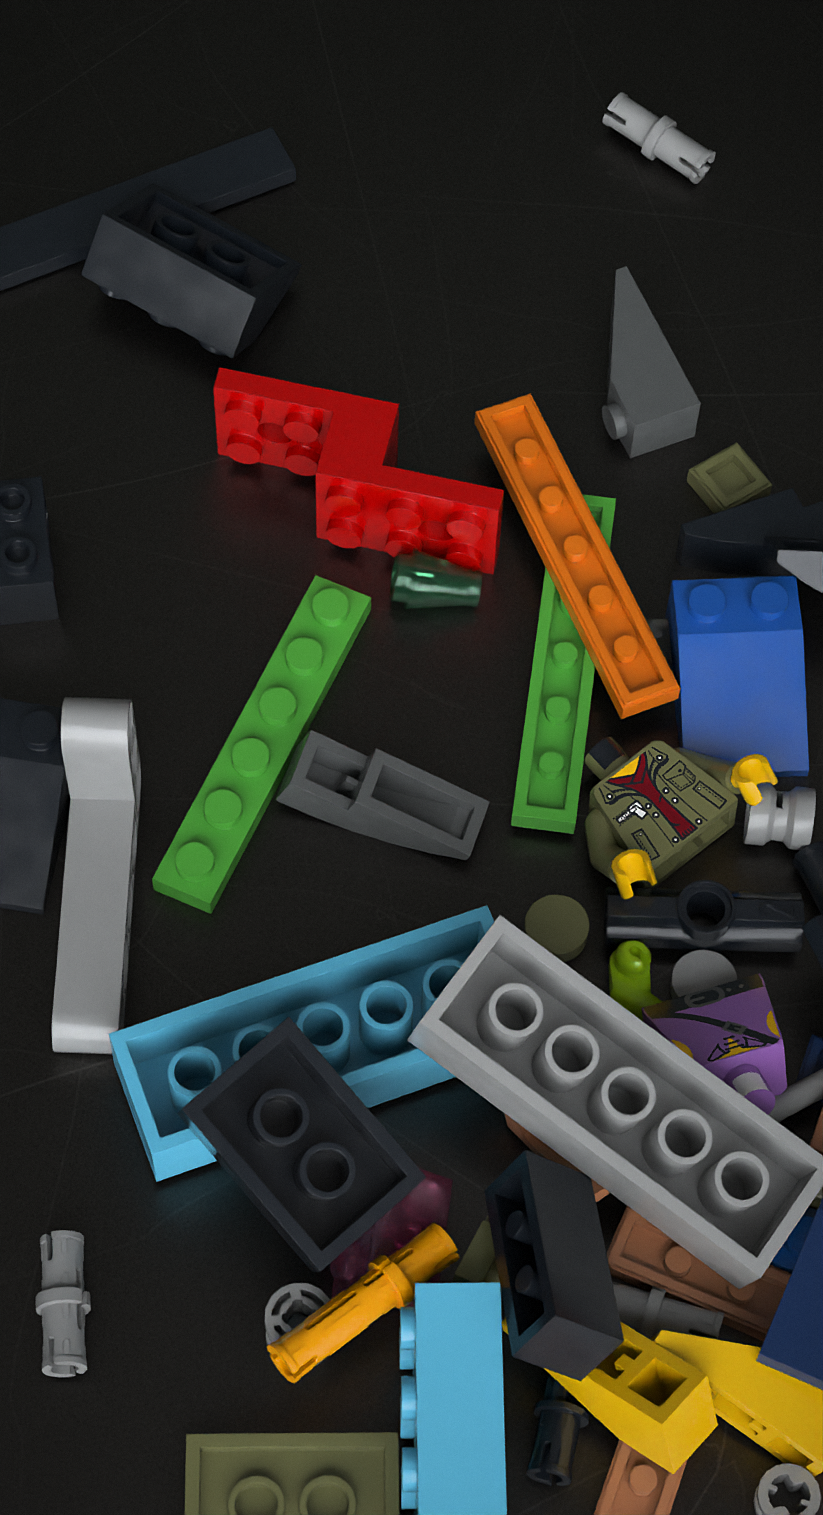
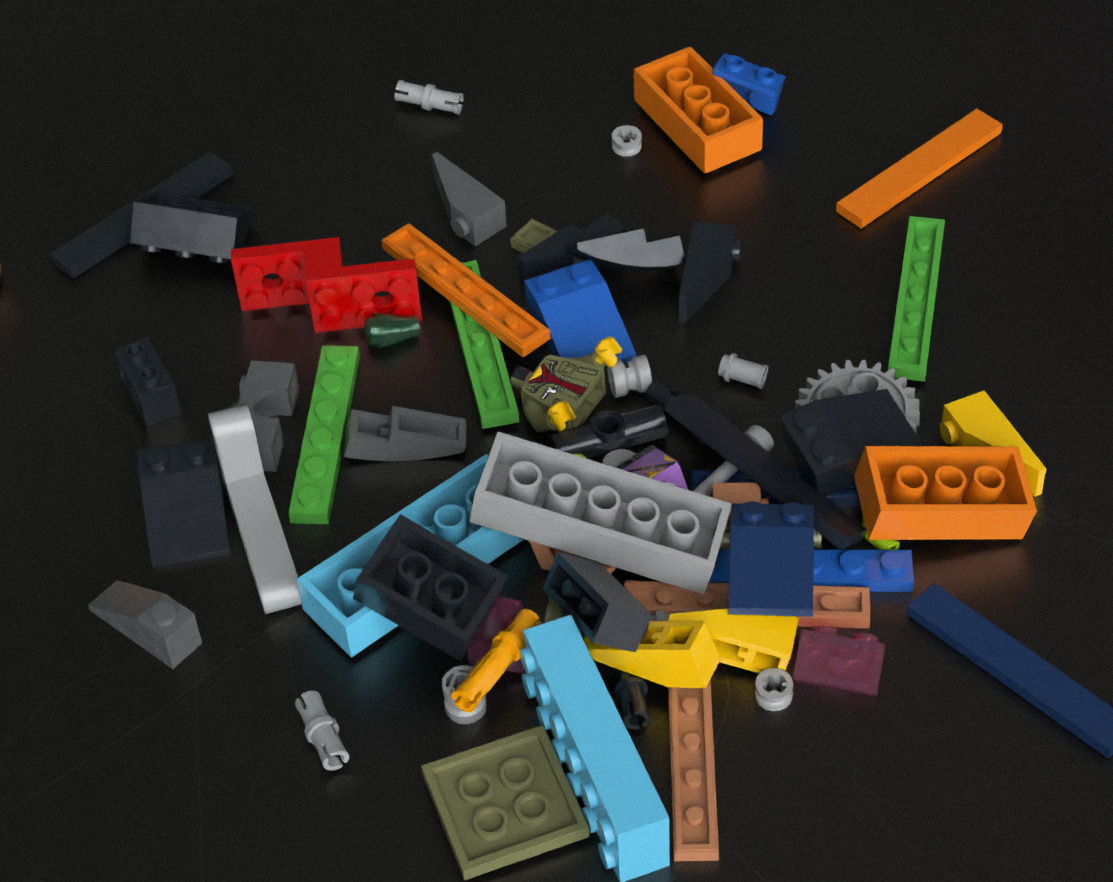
camera: 15 degrees left, 15 degrees down
none -> dark grey arch [232,361,299,472]

